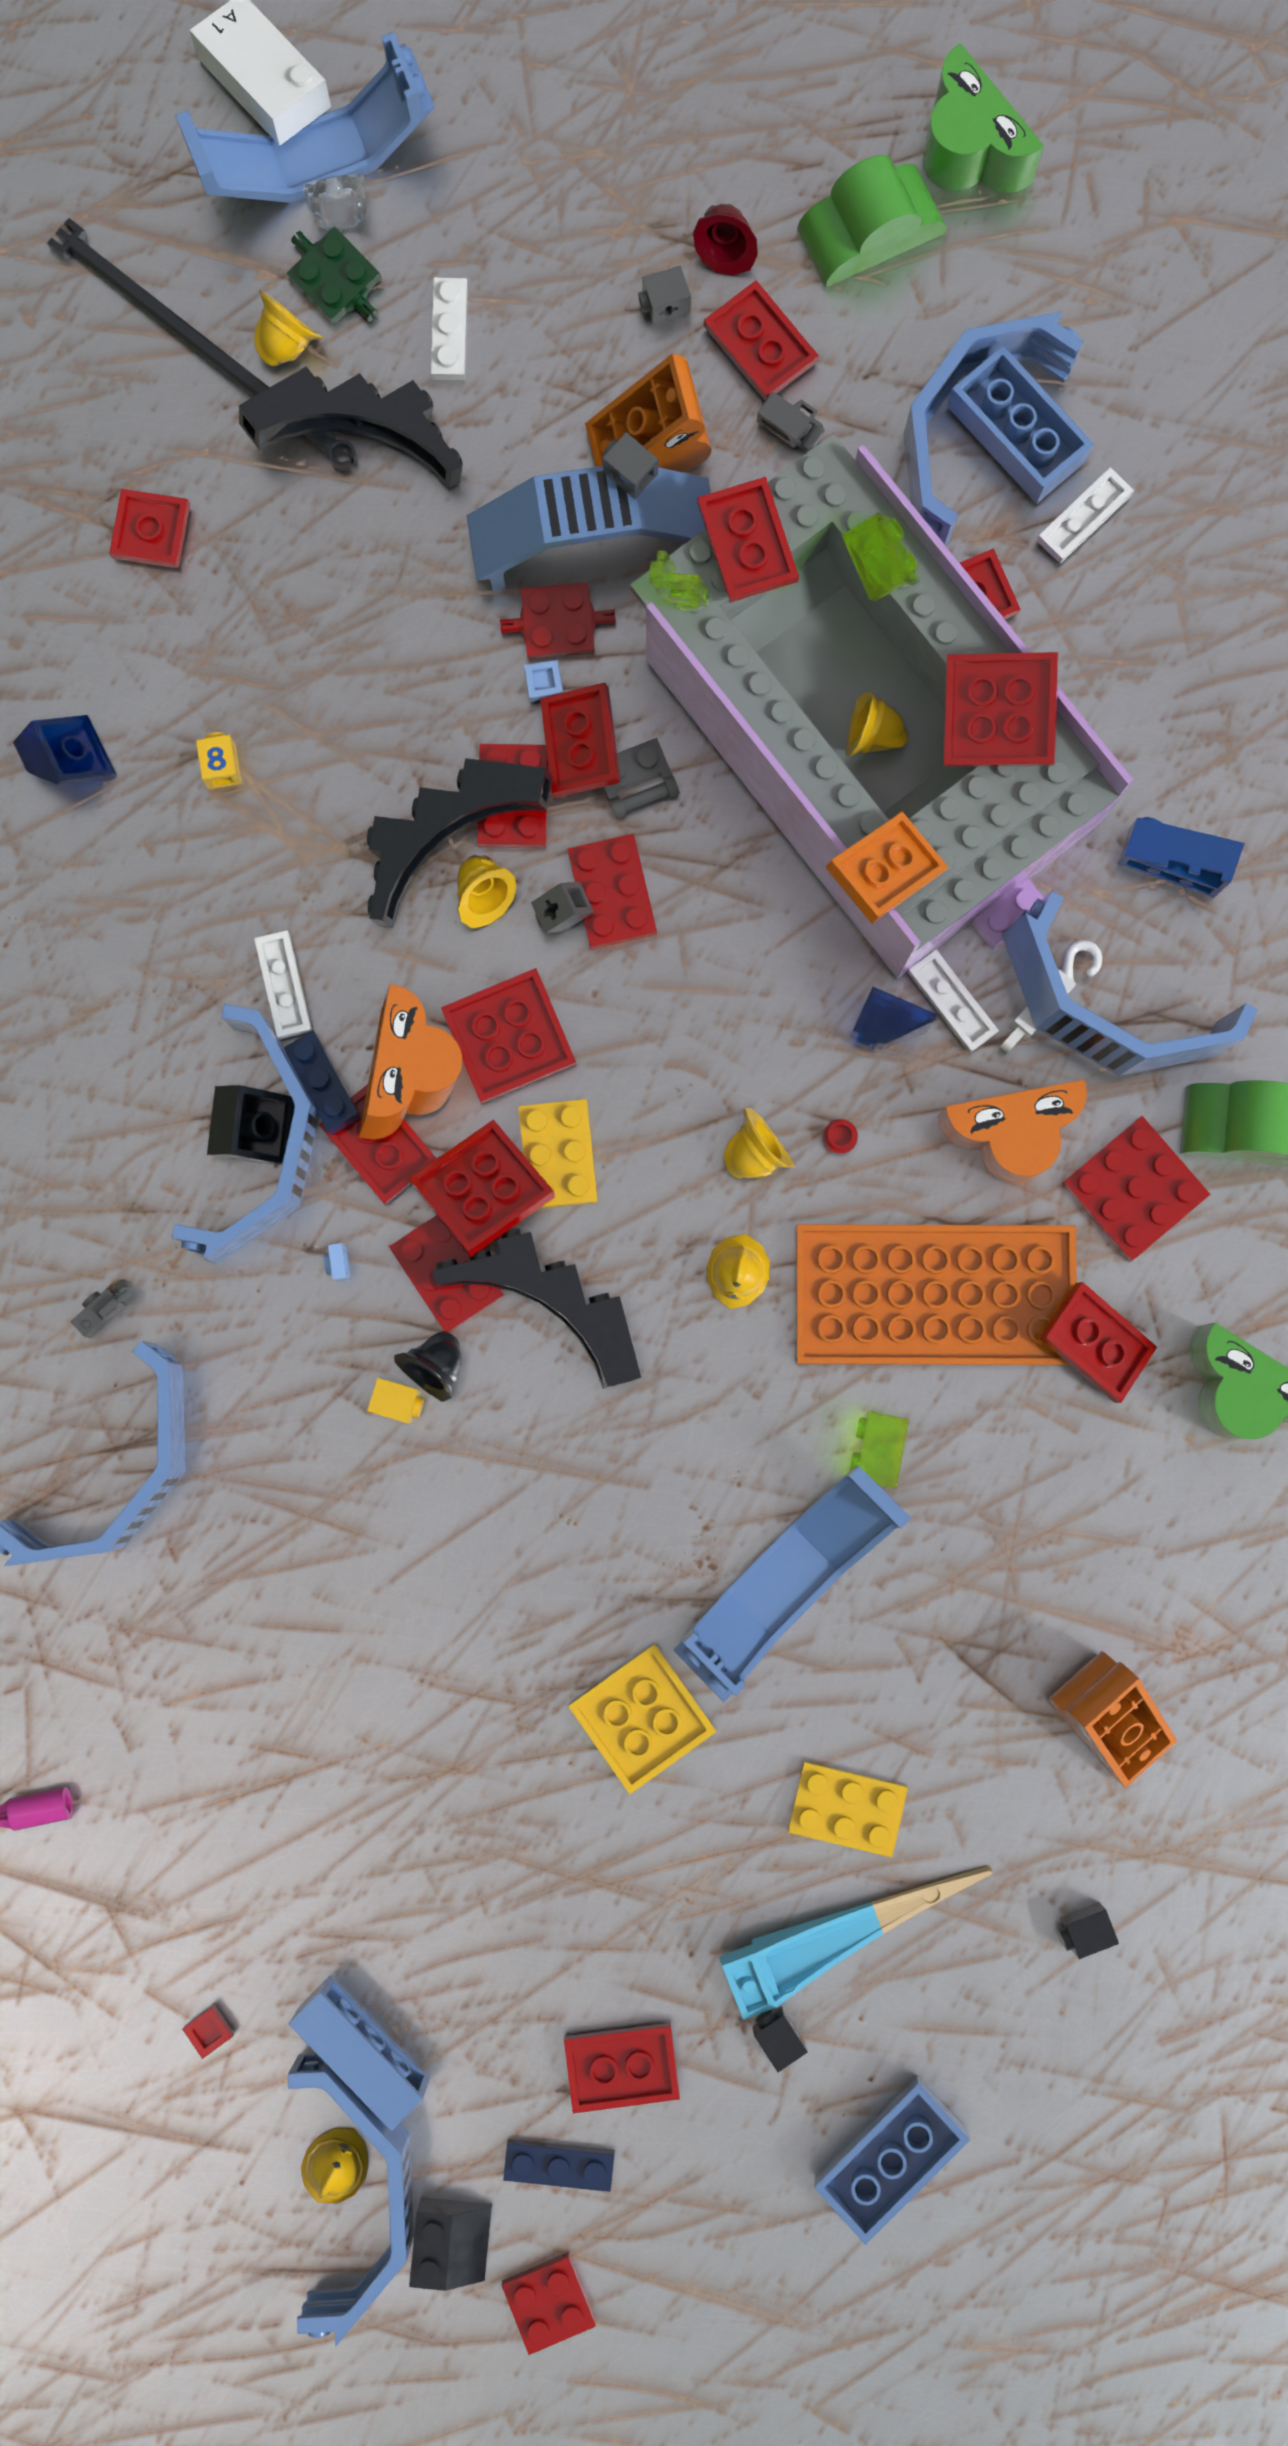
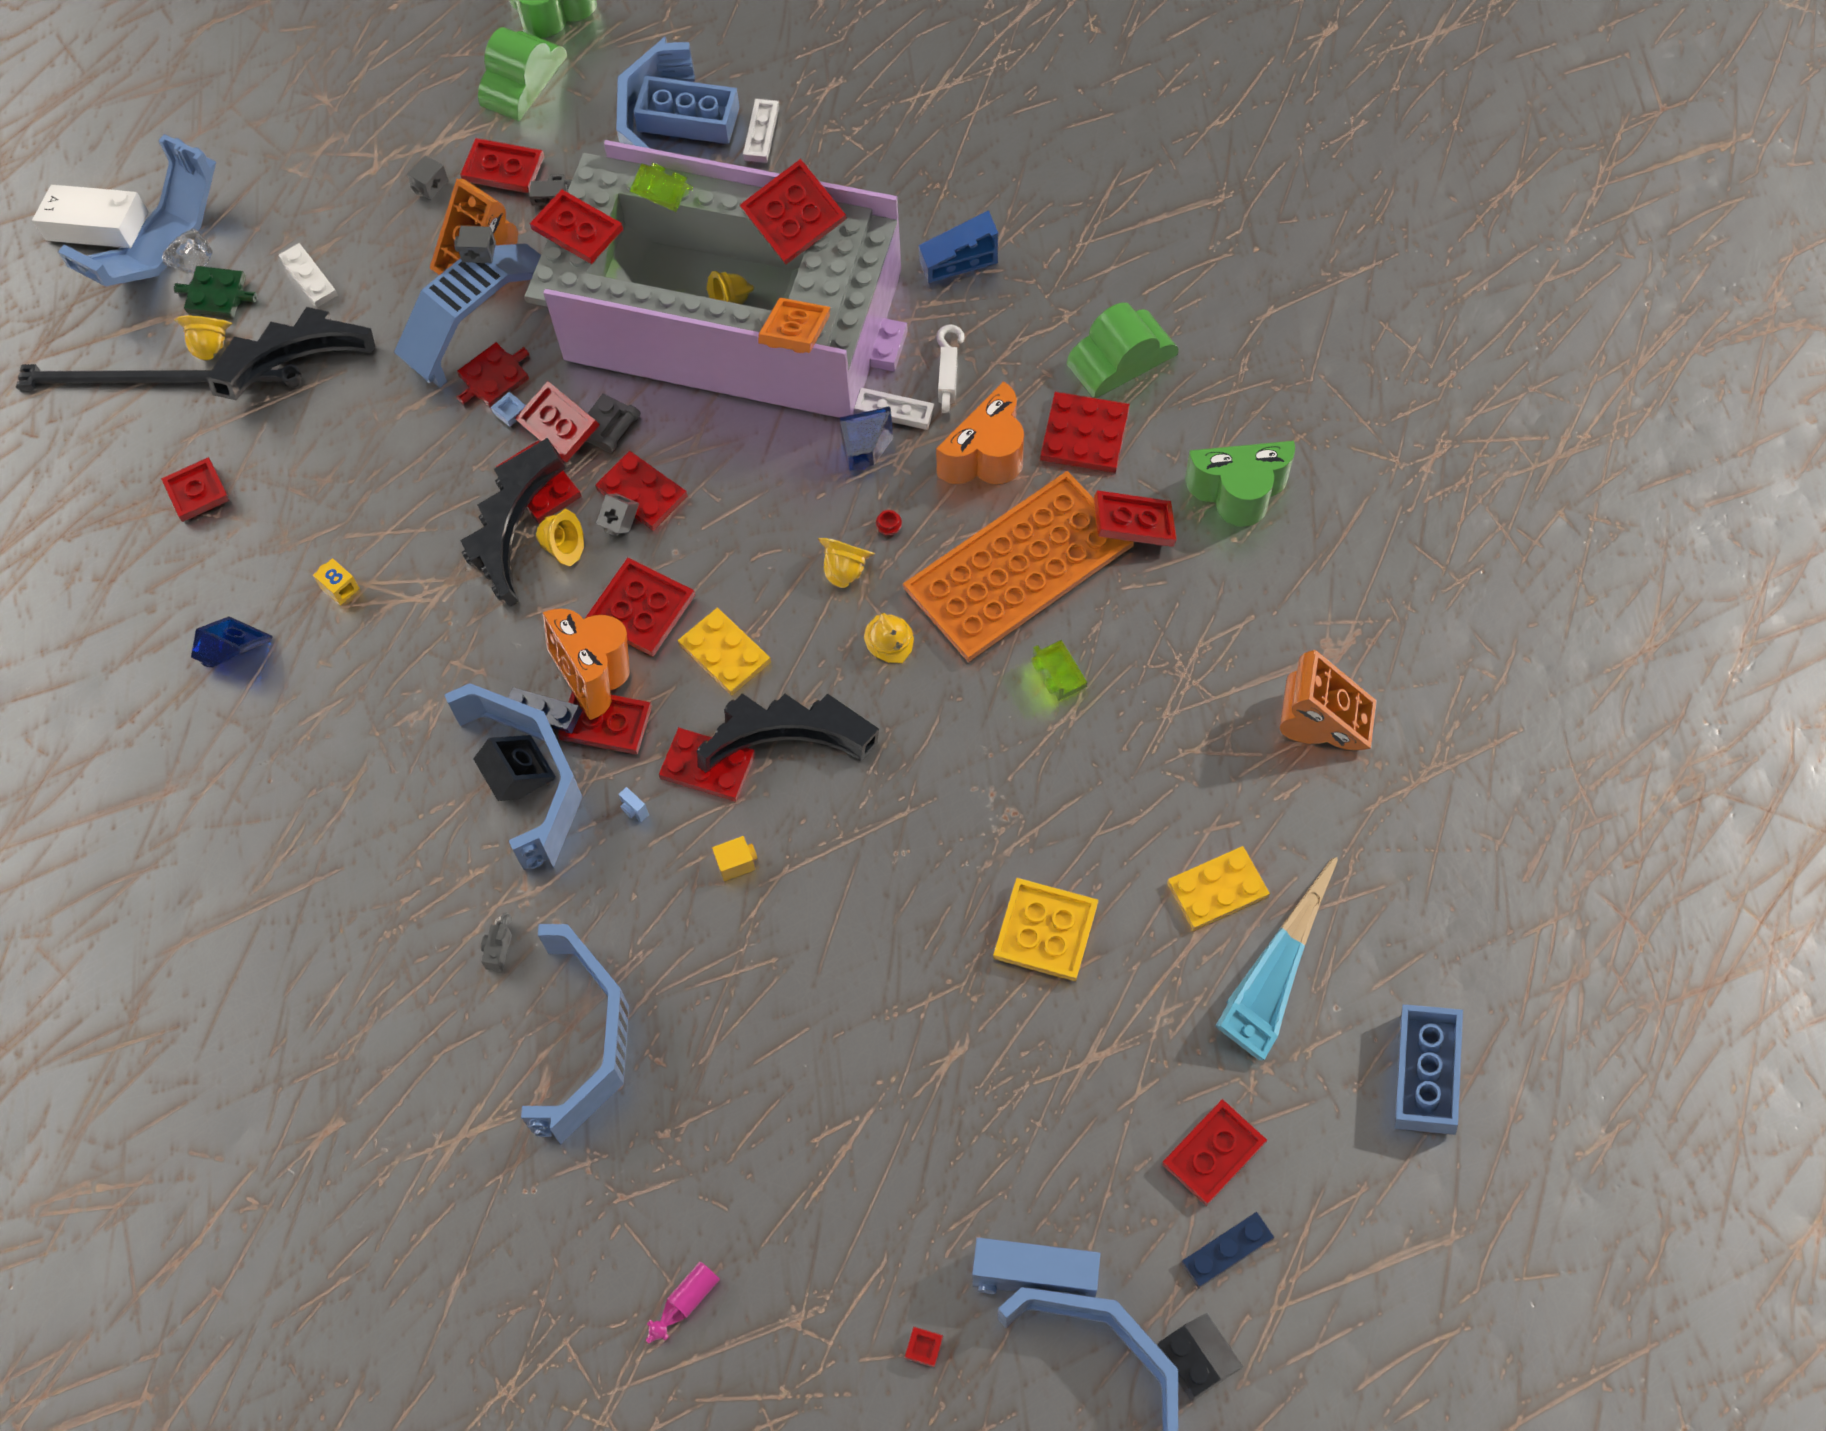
camera: 35 degrees left, 20 degrees down
white plate [254,930,312,1040] -> none
yellow piece [300,2128,368,2204] -> none
black piece [394,1331,462,1402] -> none
red plate [409,1119,555,1257] -> none
red plate [501,2252,596,2355] -> none
clear neon green bracket [649,550,709,611] -> none
medium blue panel [673,1466,911,1702] -> none
dark red piece [693,204,758,276] -> none
black brick [752,2006,808,2072] -> none
medium blue panel [1002,891,1258,1076] -> none
black brick [1058,1902,1119,1959] -> none

